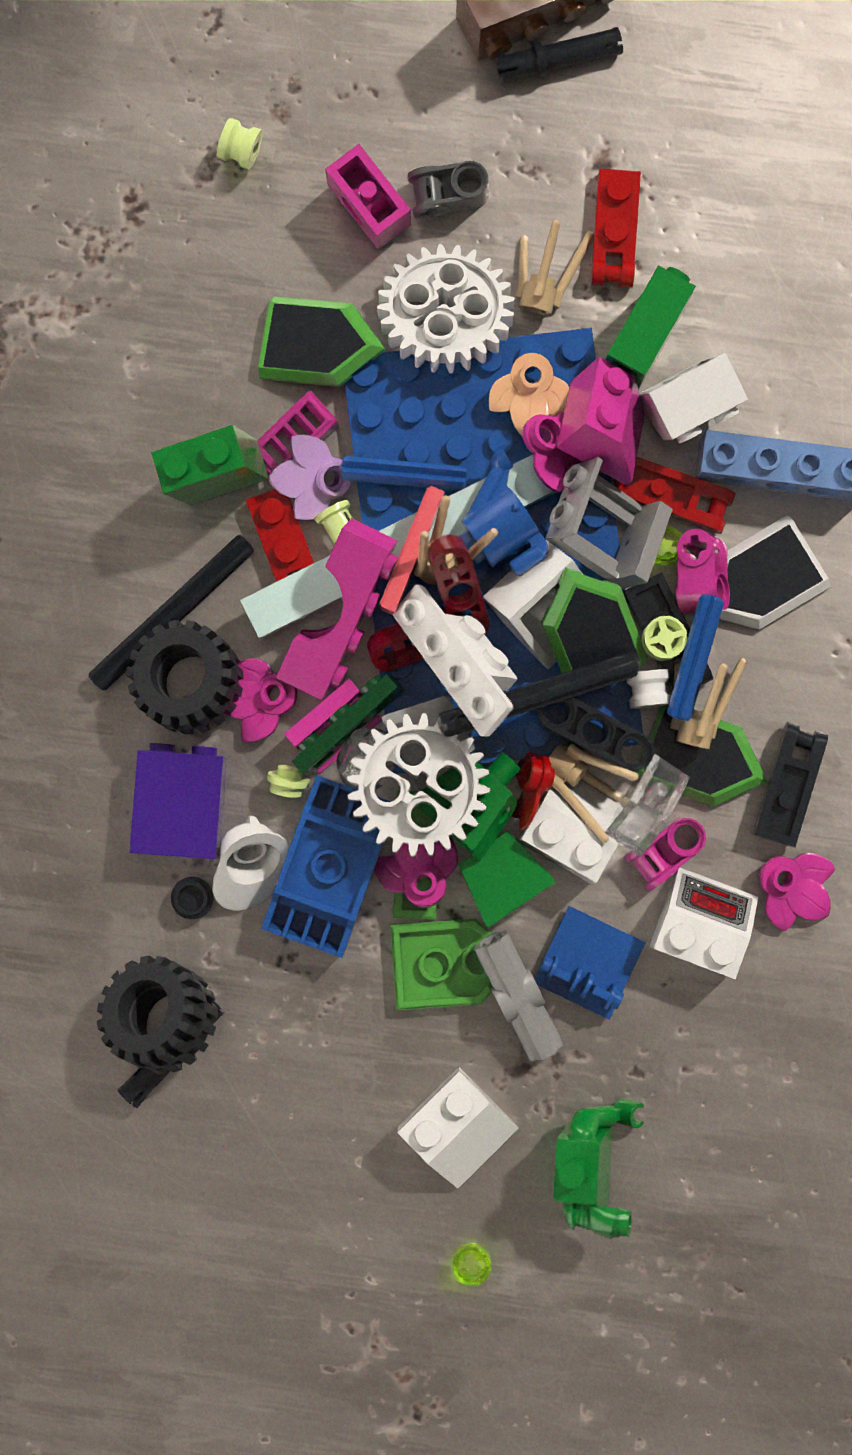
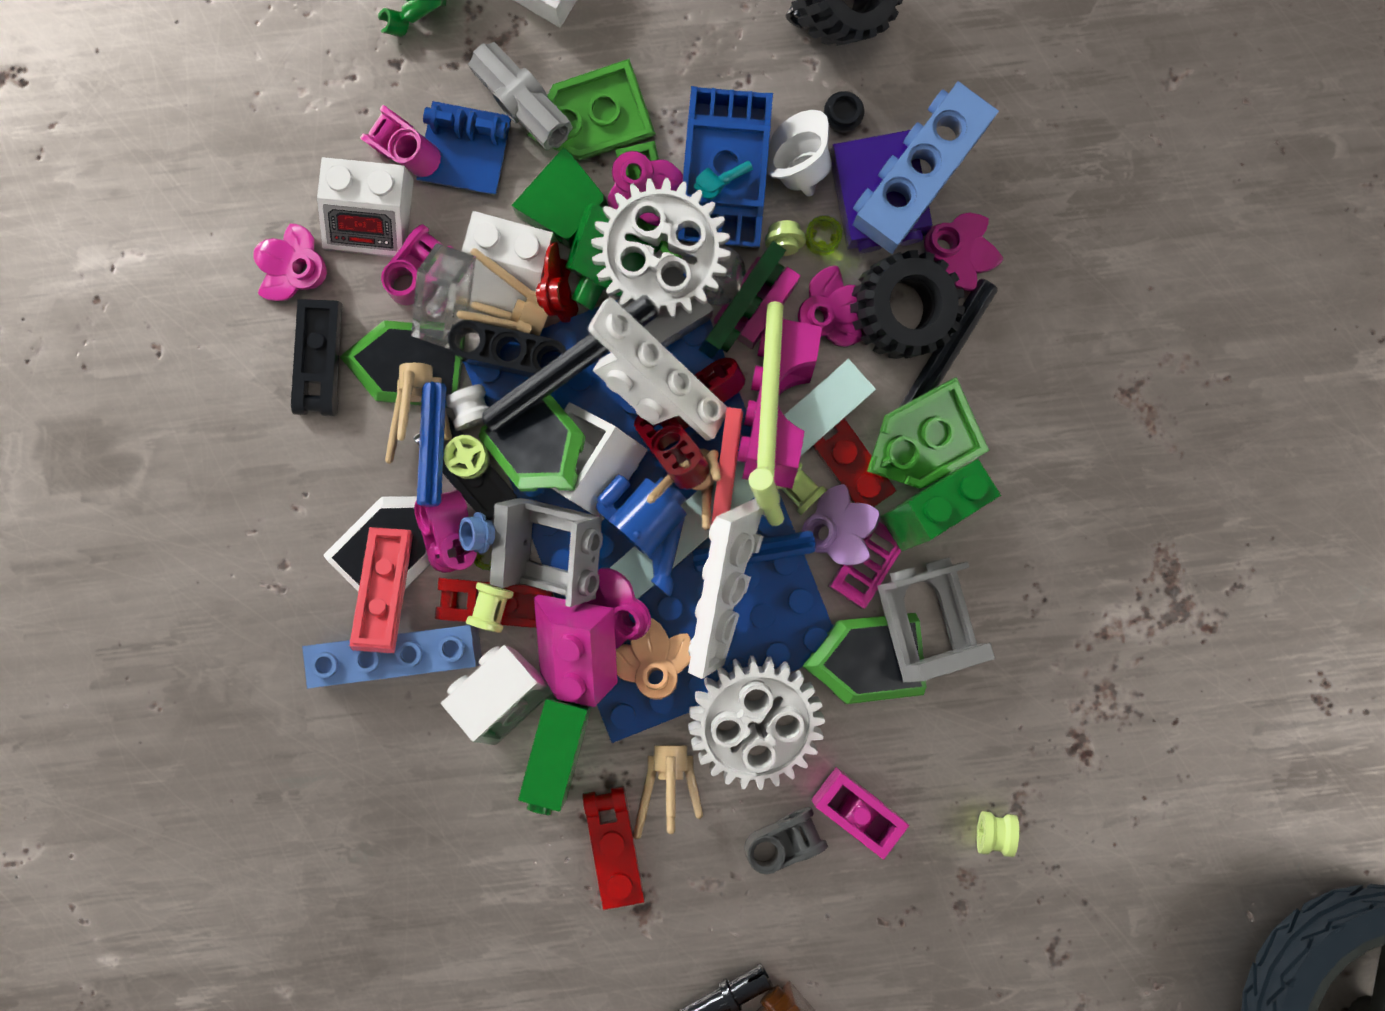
camera: 165 degrees right, 0 degrees up
none -> coral tile [349,527,413,654]
none -> dark pink piece [360,105,441,177]
none -> medium blue plate [459,512,495,554]
none -> yellowish green bush [466,582,514,633]
none -> white wing [688,499,765,679]
none -> teal hand [694,161,753,200]
none -> yellowish green bar [749,301,784,526]
none -> clear neon green bush [805,215,842,256]
none -> medium blue brick [853,81,999,254]
none -> bright green tile [867,377,990,489]
none -> light grey panel [877,557,995,682]
none -> dark pink plate [924,213,1003,291]

